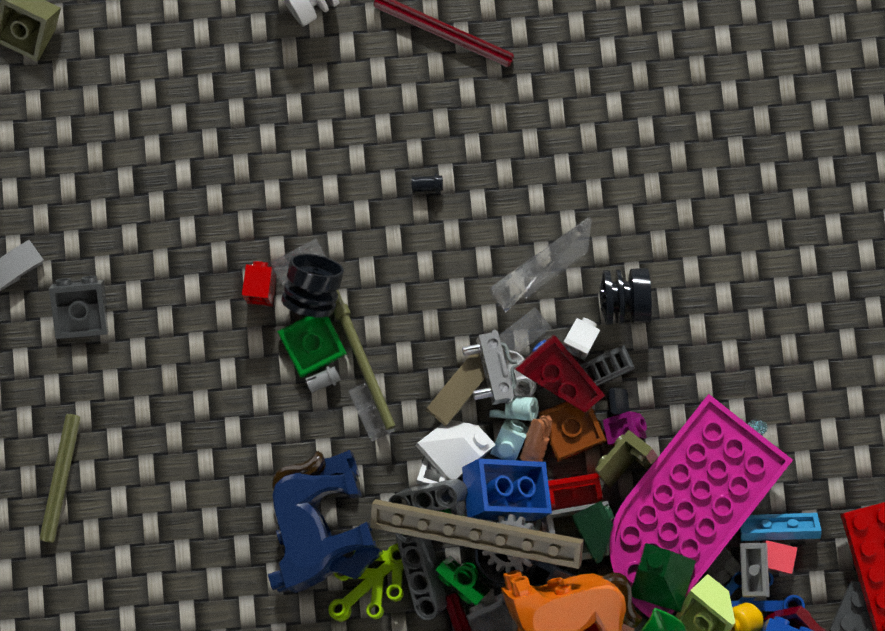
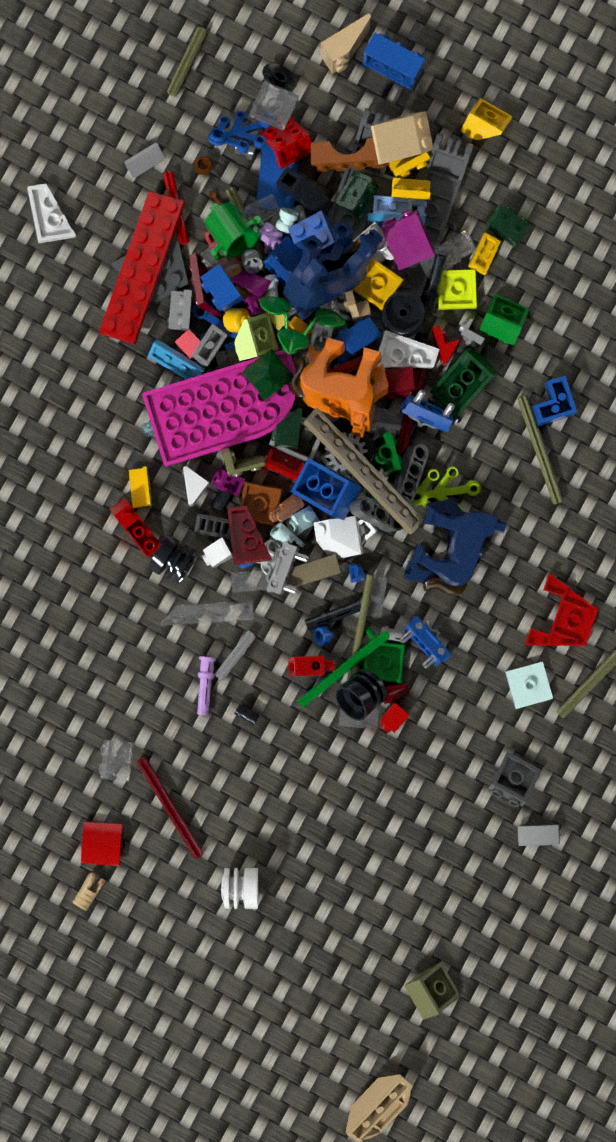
camera: 150 degrees left, 5 degrees up
none -> clear bracket [99,740,133,781]
none -> red slope [110,497,161,558]
none -> yellow panel [129,466,152,508]
none -> light grey bracket [168,290,192,331]
none -> white slope [183,466,210,507]
none -> lavender pin [197,656,216,715]
none -> light grey axle [215,631,256,680]
none -> red torso [288,656,335,677]
none -> green piece [297,626,390,708]
none -> black pin [304,600,361,631]
none -> blue tile [313,626,334,646]
none -> blue tile [349,563,366,583]
none -> dark red cone [383,682,409,704]
none -> blue piece [400,616,451,668]
none -> light aqua plate [505,662,553,709]
none -> red wing [524,574,598,646]

